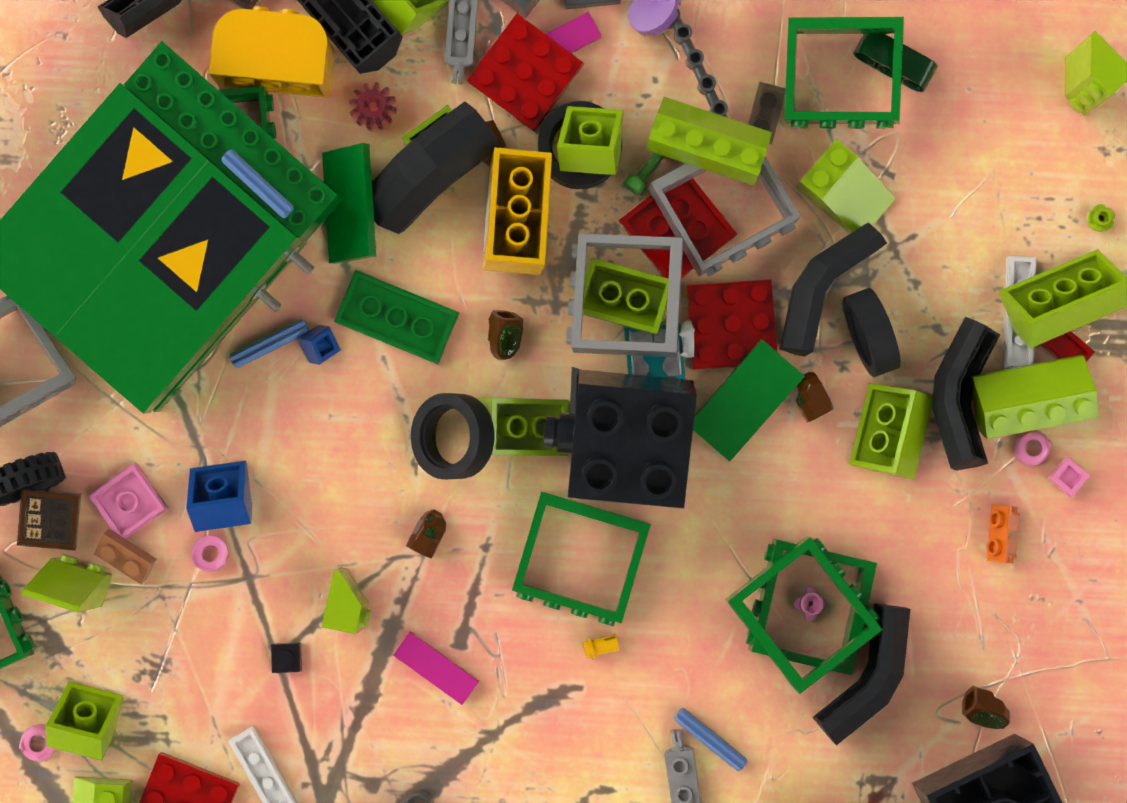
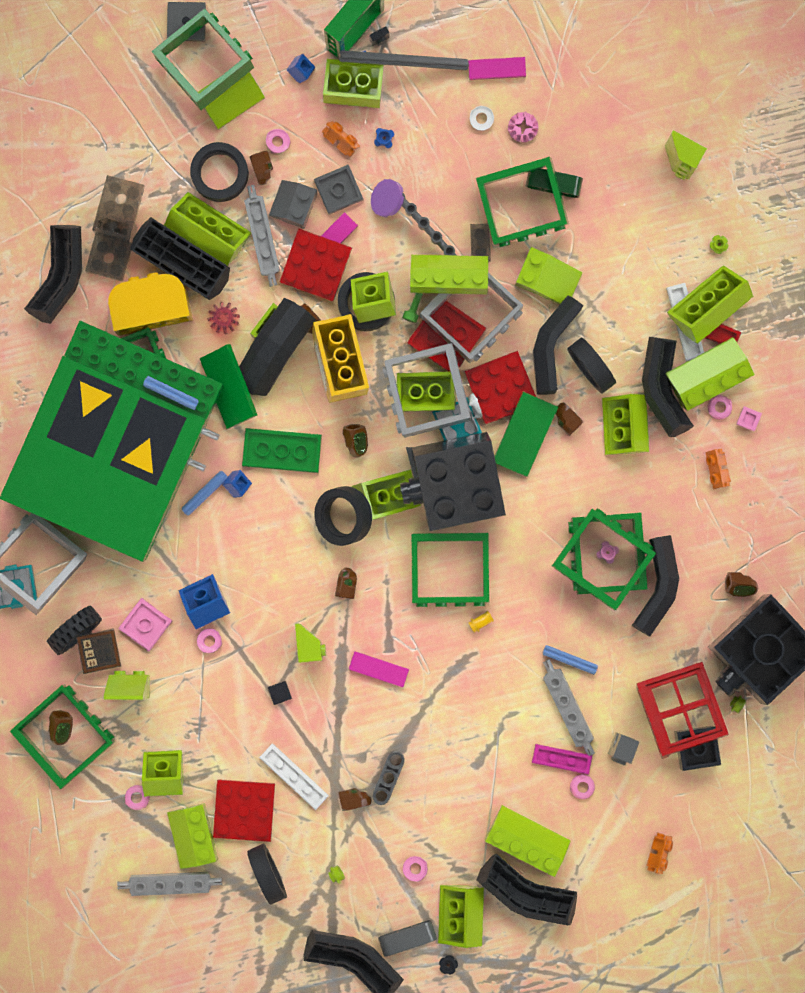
camera: 15 degrees left, 0 degrees up
nougat plate [94,529,156,584] -> none

